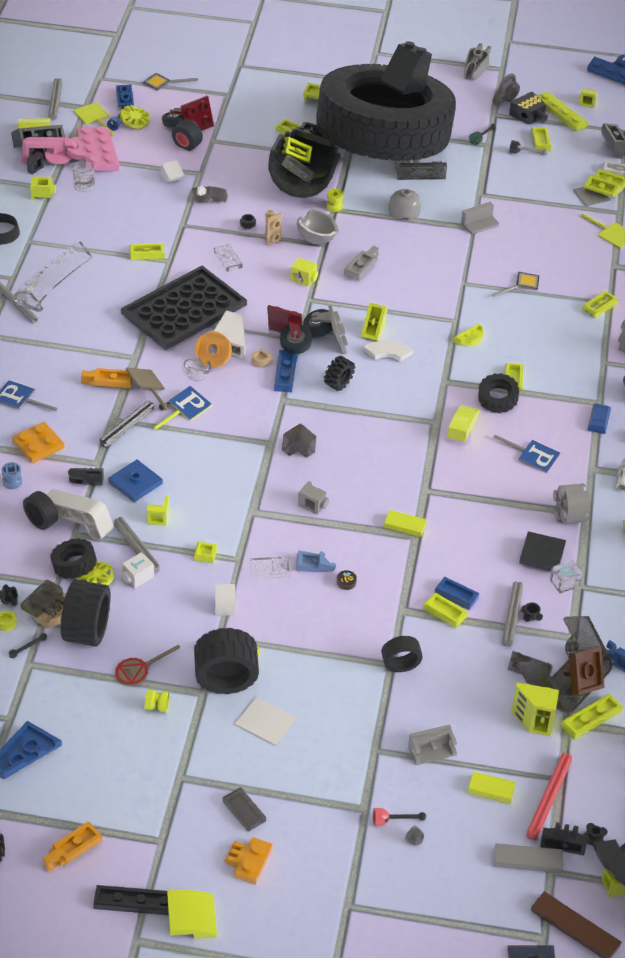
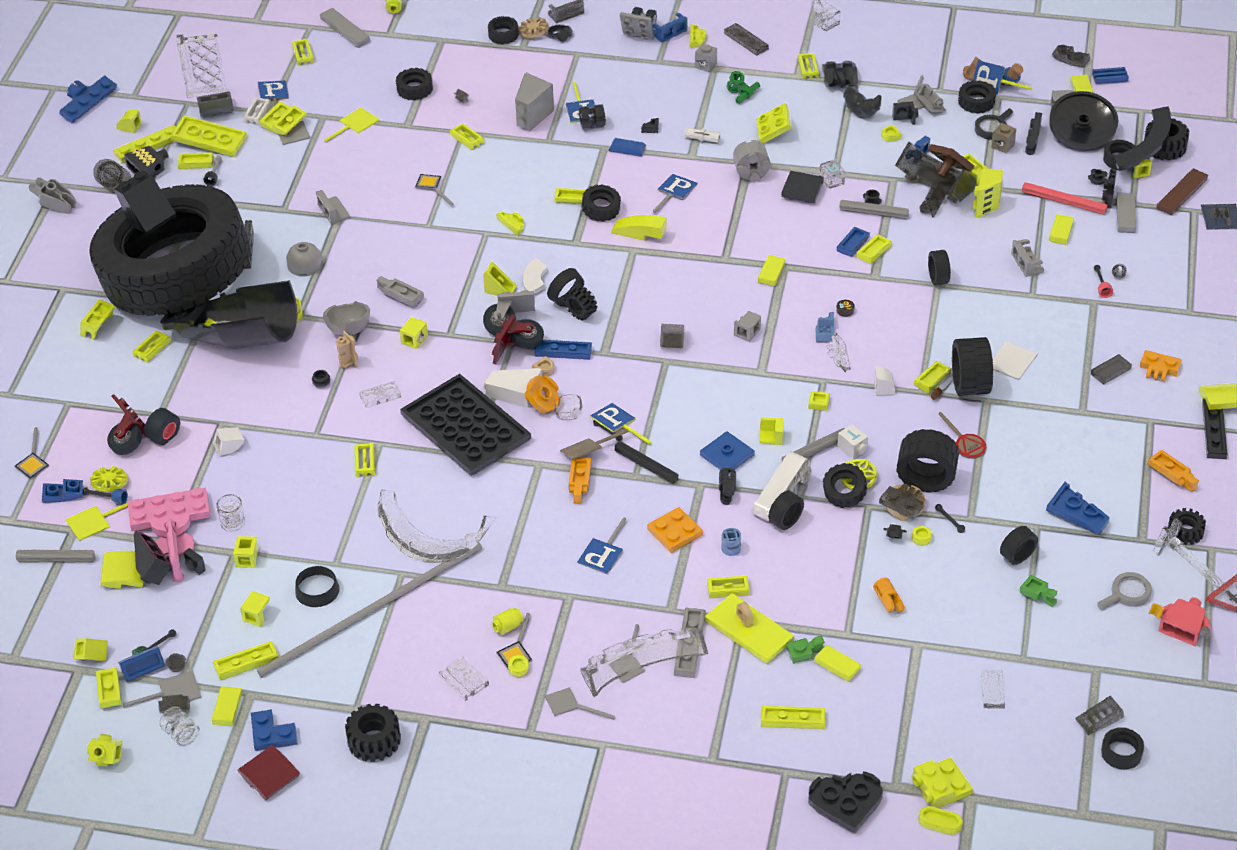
camera: 85 degrees left, 0 degrees up
neon yellow wheel [144,689,170,713] -> none
clear smoke slope [191,186,228,203] -> none
none -> neon yellow tile [171,115,247,157]
none -> black tyre [547,268,585,306]

